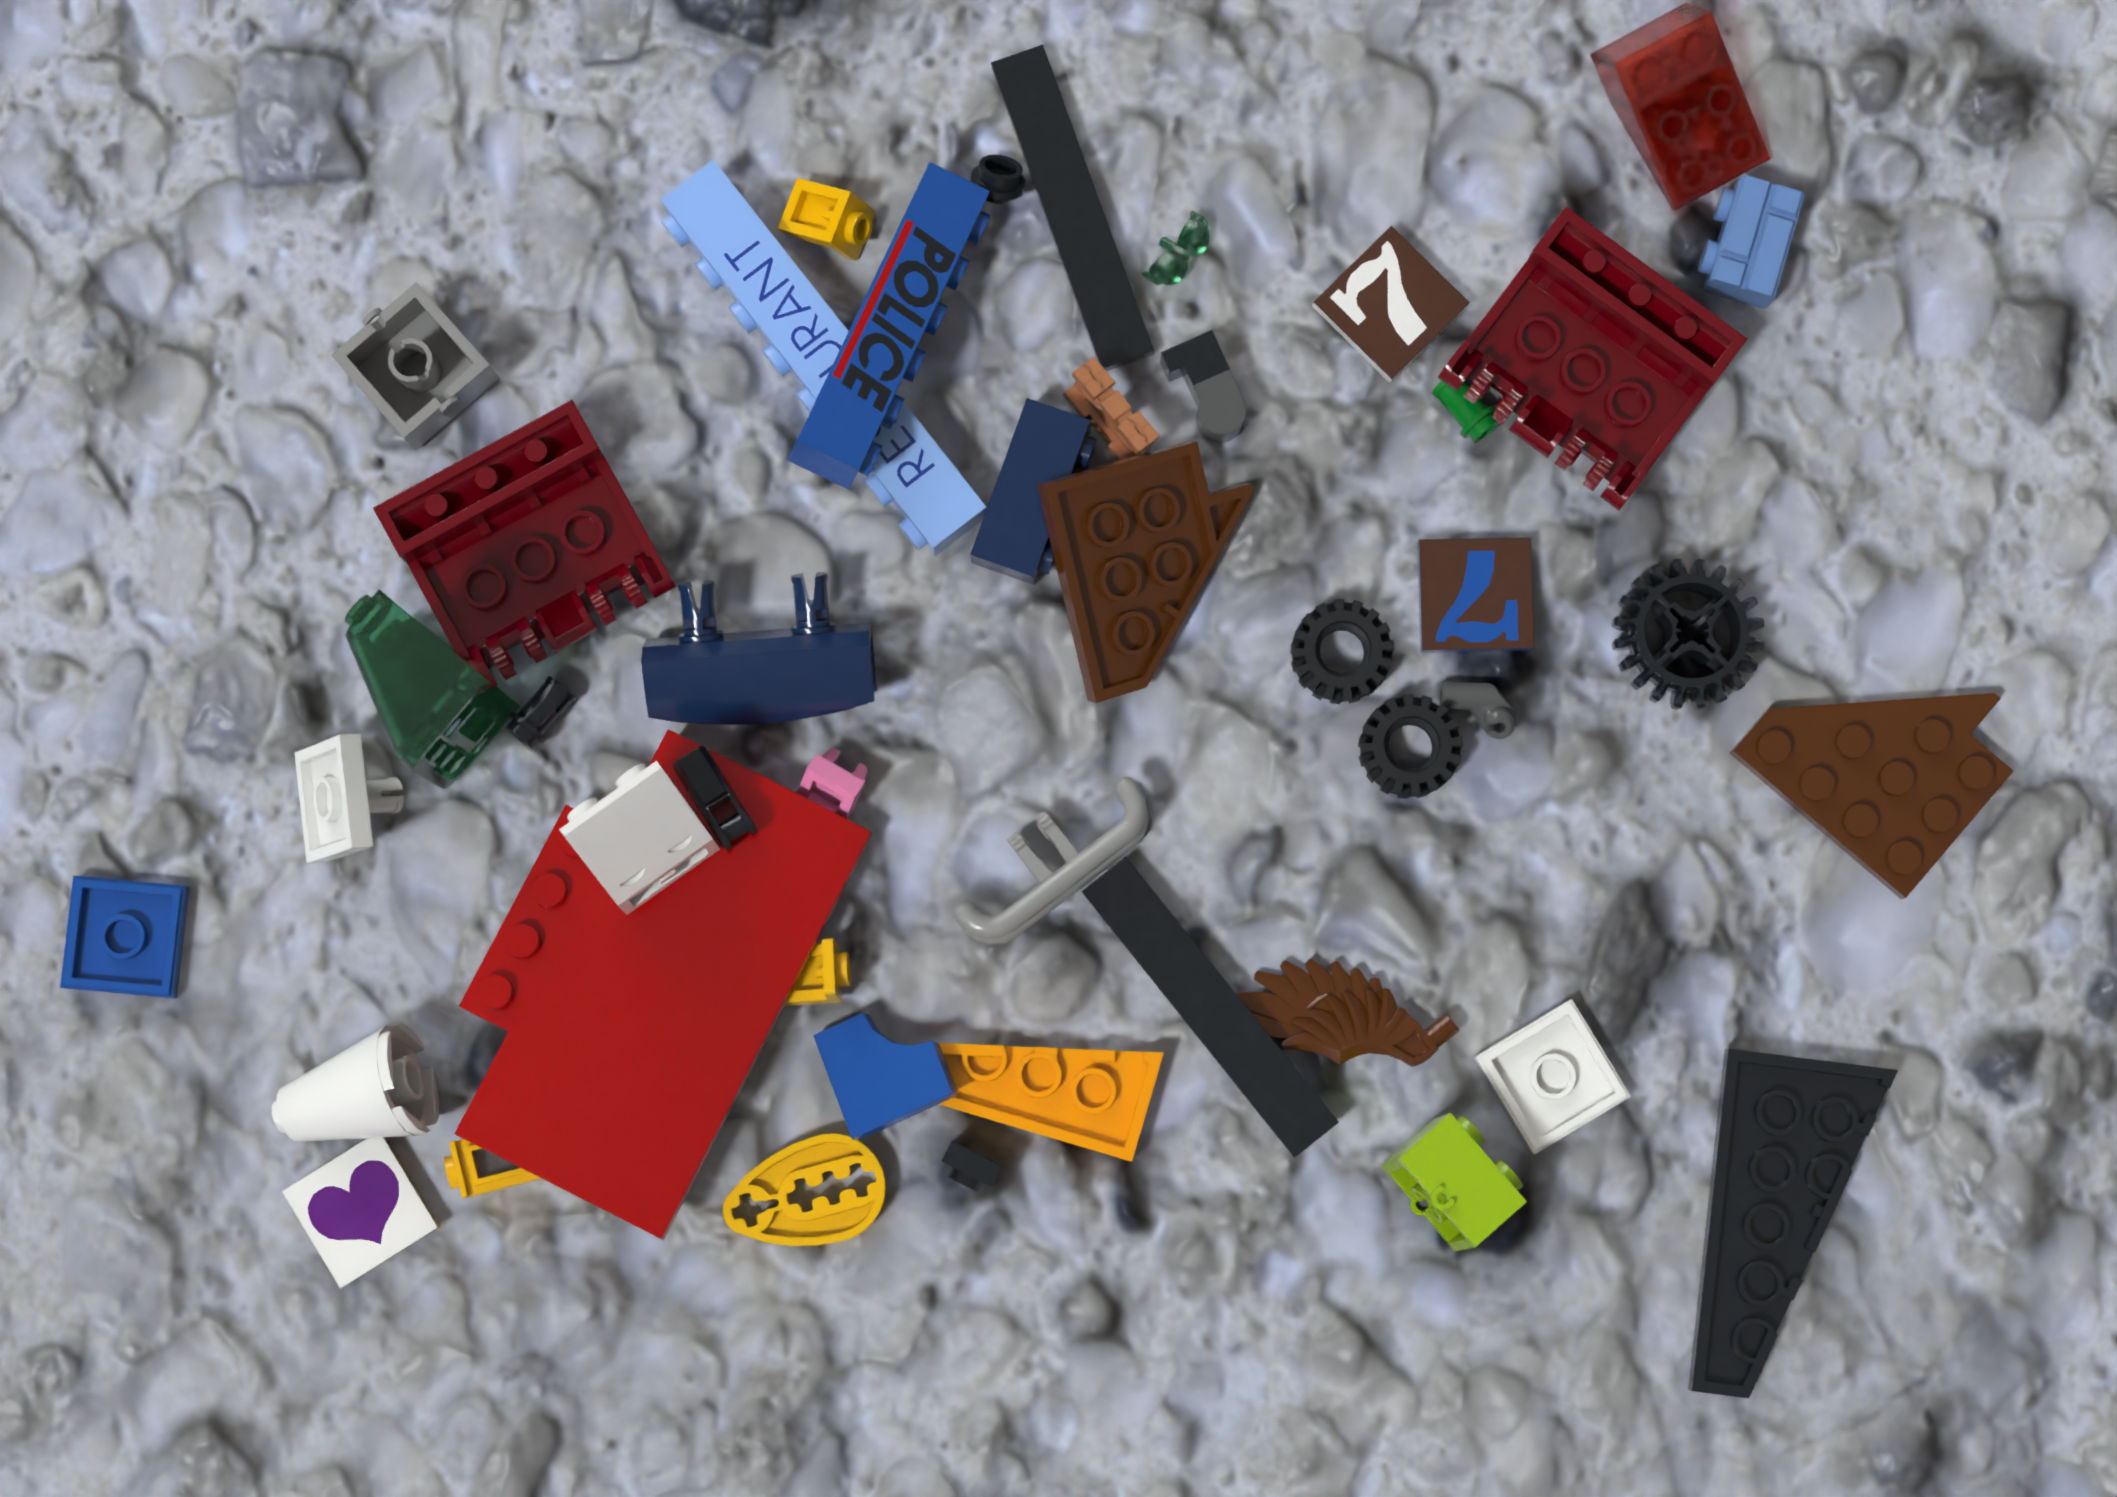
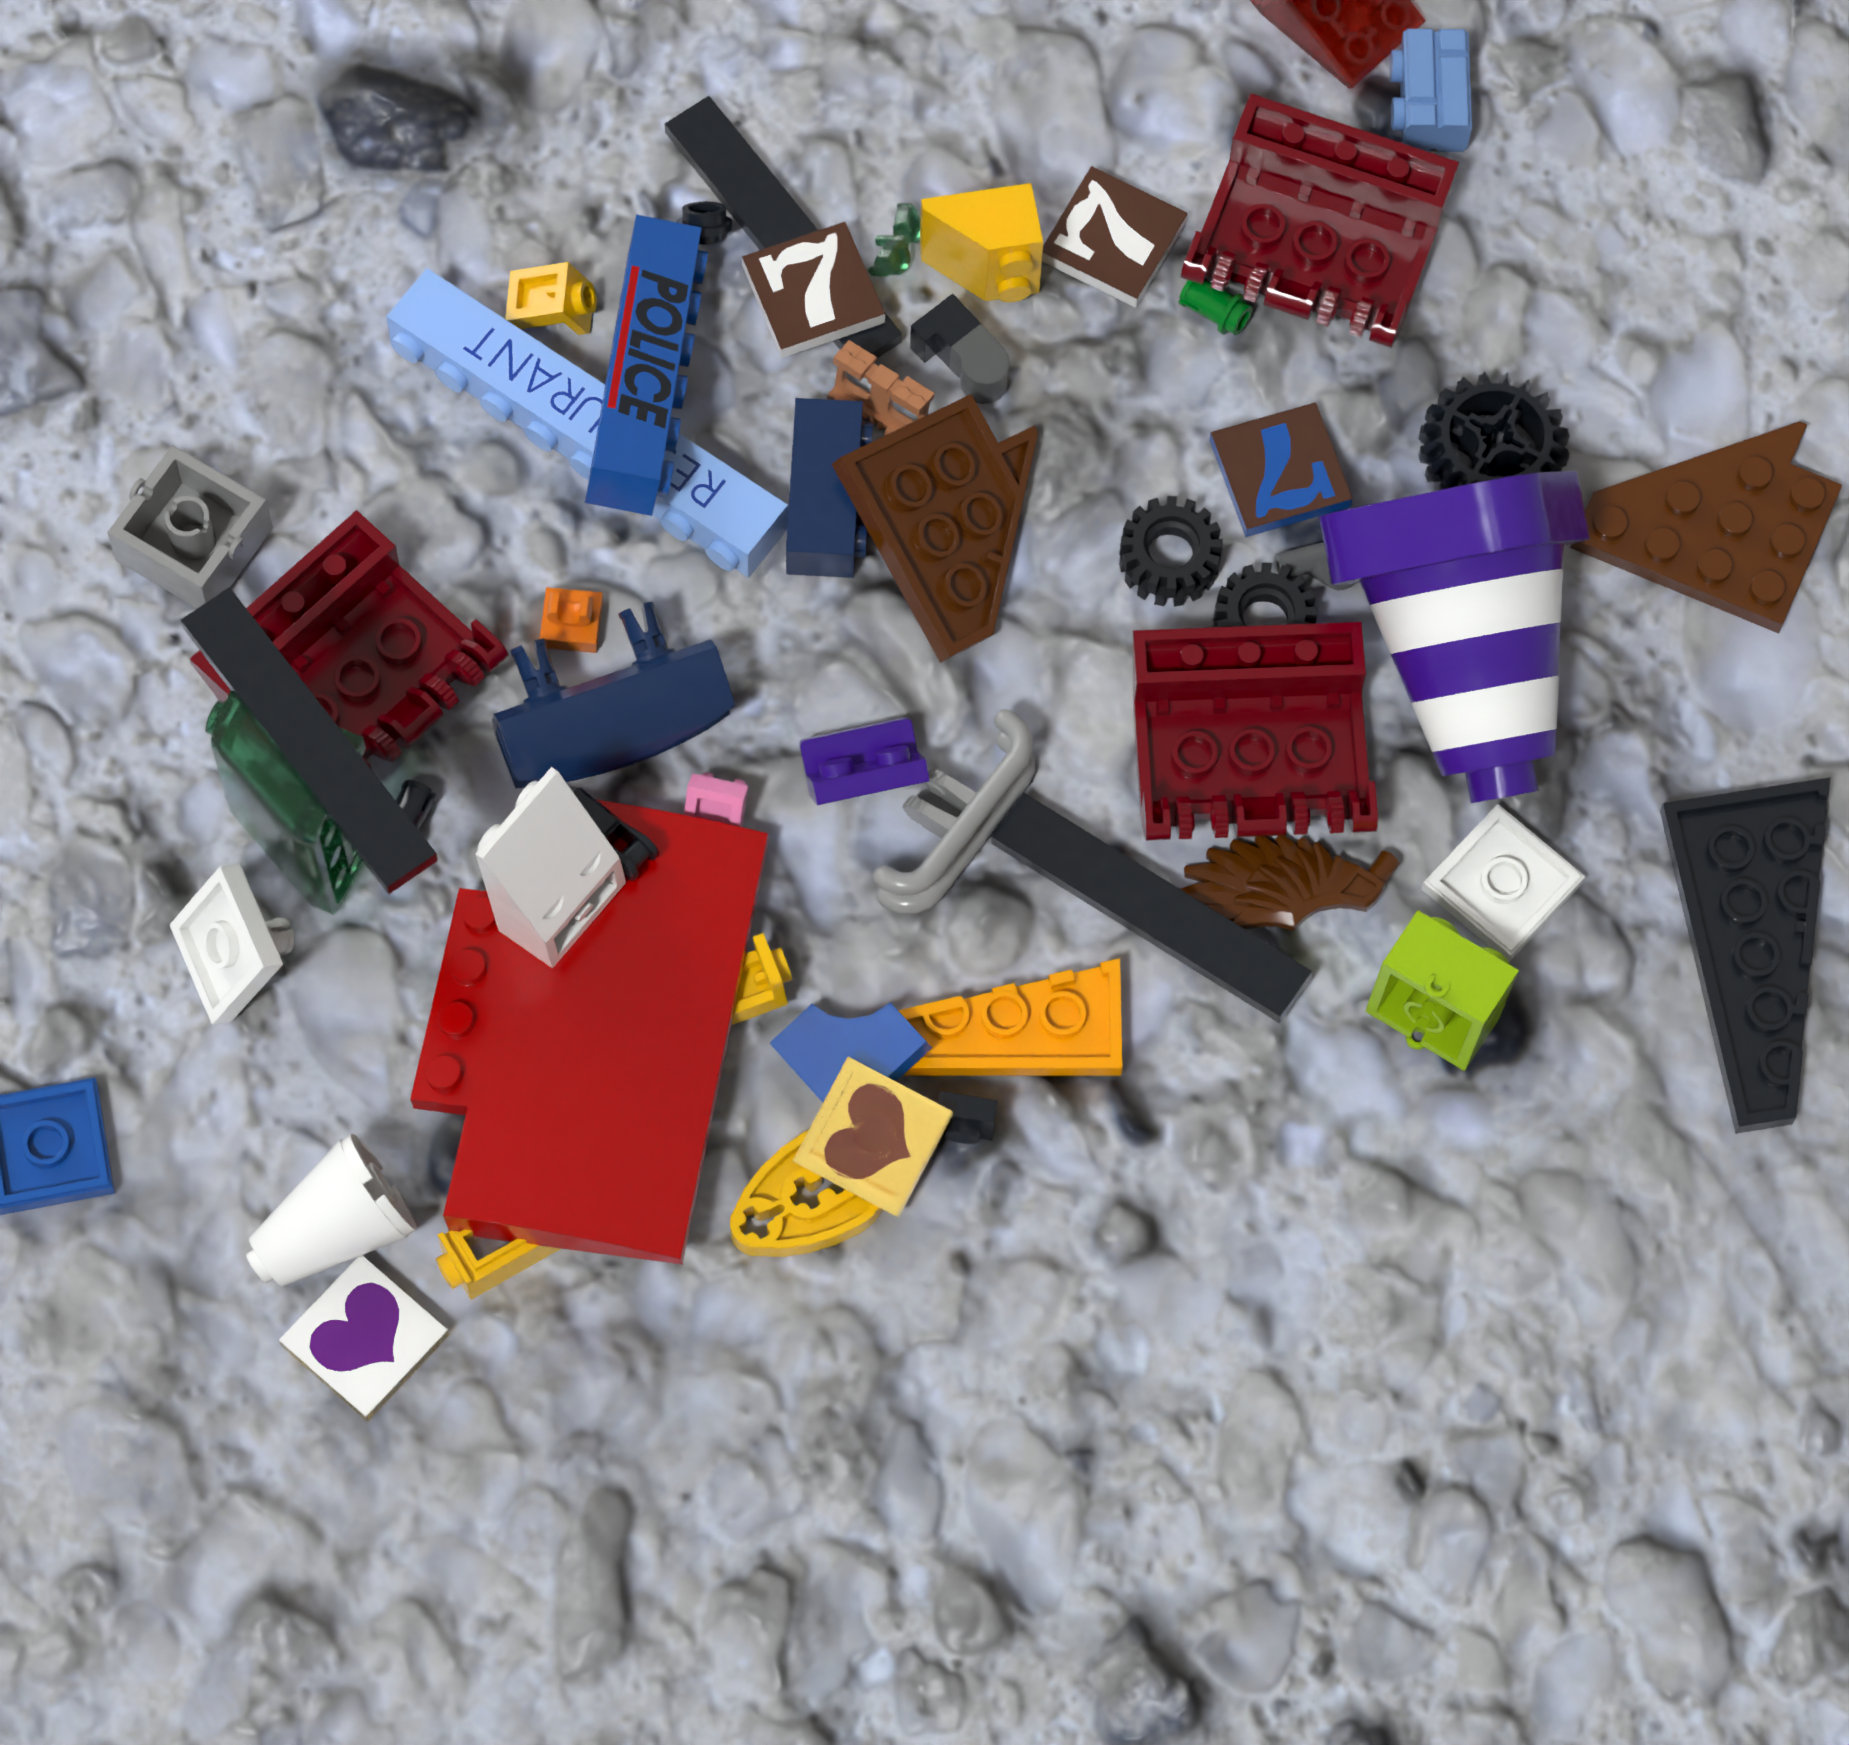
camera: 20 degrees left, 15 degrees down
none -> black tile [181,587,438,895]
none -> orange tile [539,587,603,653]
none -> reddish brown tile [742,222,885,358]
none -> clear yellow tile [793,1057,954,1217]
none -> dark purple bracket [799,717,930,805]
none -> yellow slope [920,183,1043,302]
none -> dark red slope [1133,622,1378,841]
none -> dark purple cone [1319,471,1590,803]

